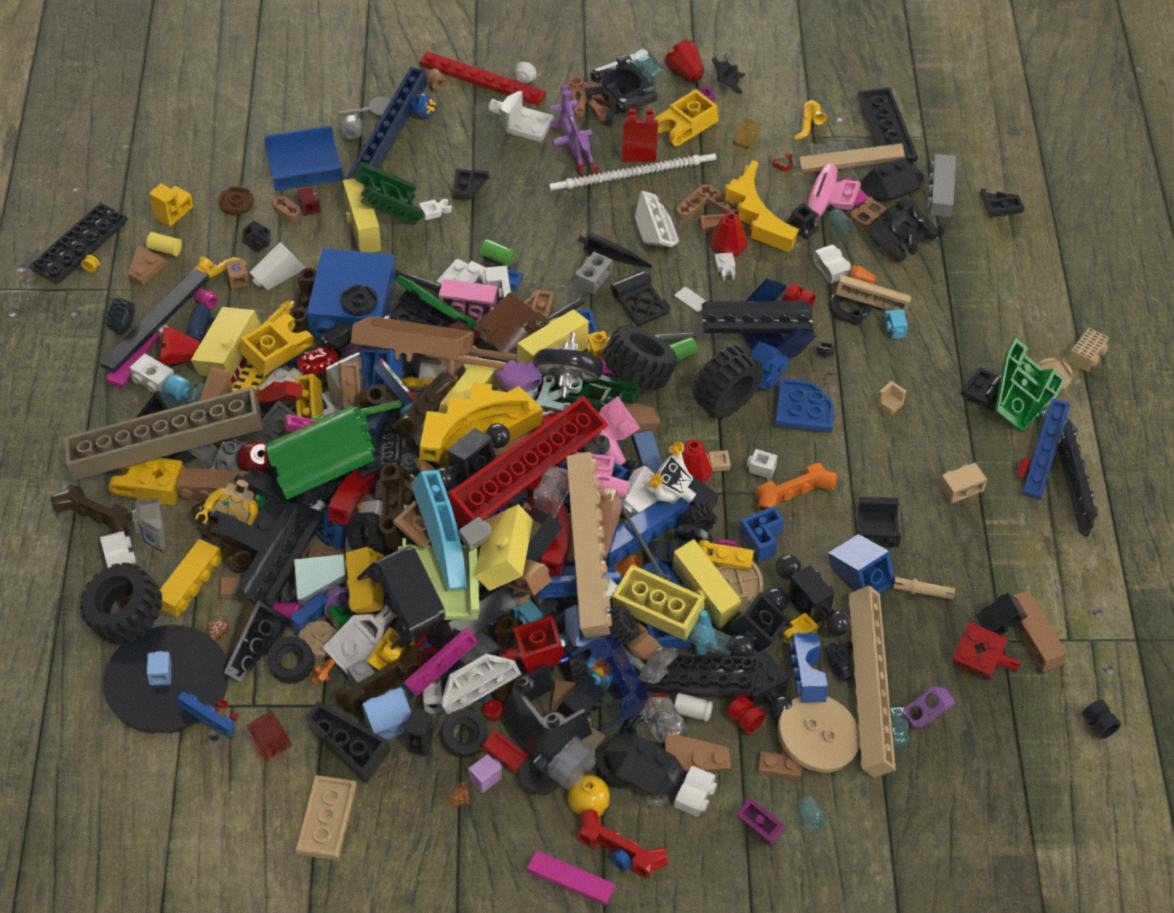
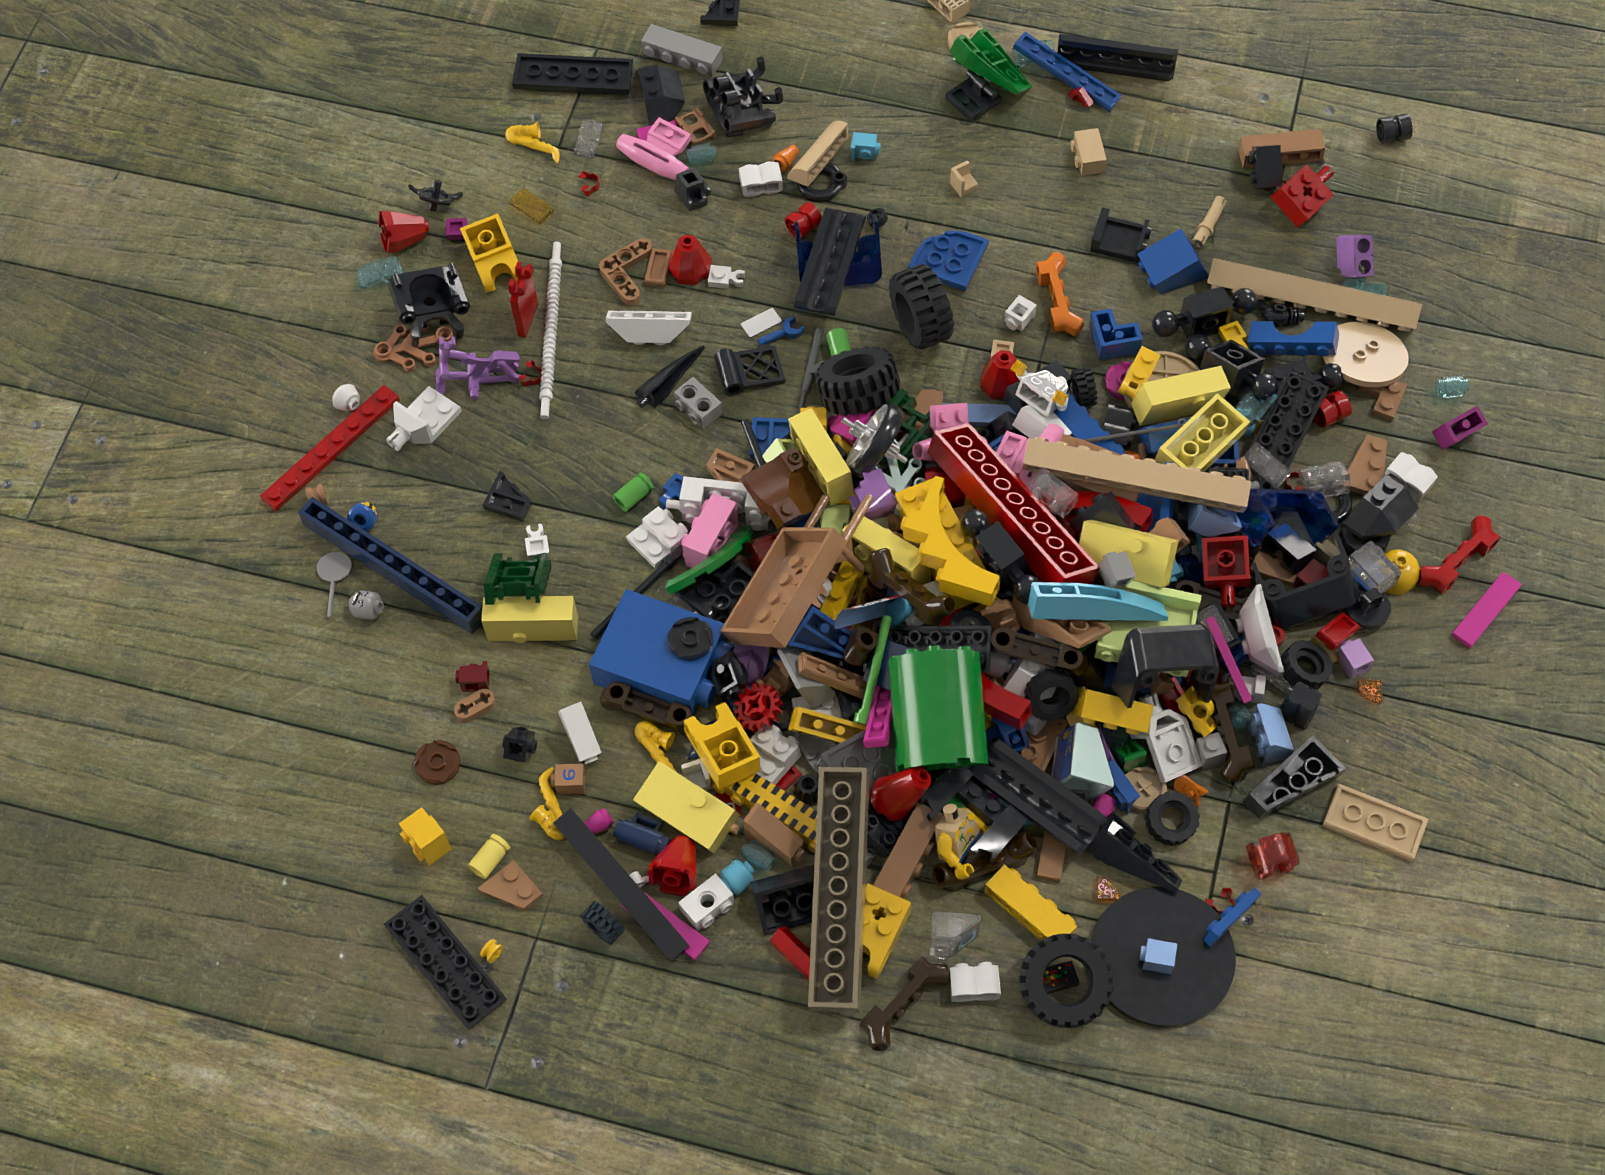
camera: 70 degrees left, 10 degrees up
red slope [256,380,303,405] -> none
blue panel [264,125,344,191] -> none
blue tile [611,849,632,871] -> none
white piece [673,693,713,722] -> none
black tile [674,525,713,544] -> none
yellow arch [724,160,799,253] -> none
blue brick [751,342,791,390] -> none
tan tile [800,144,905,173] -> none
none -> blue piece [758,317,804,345]

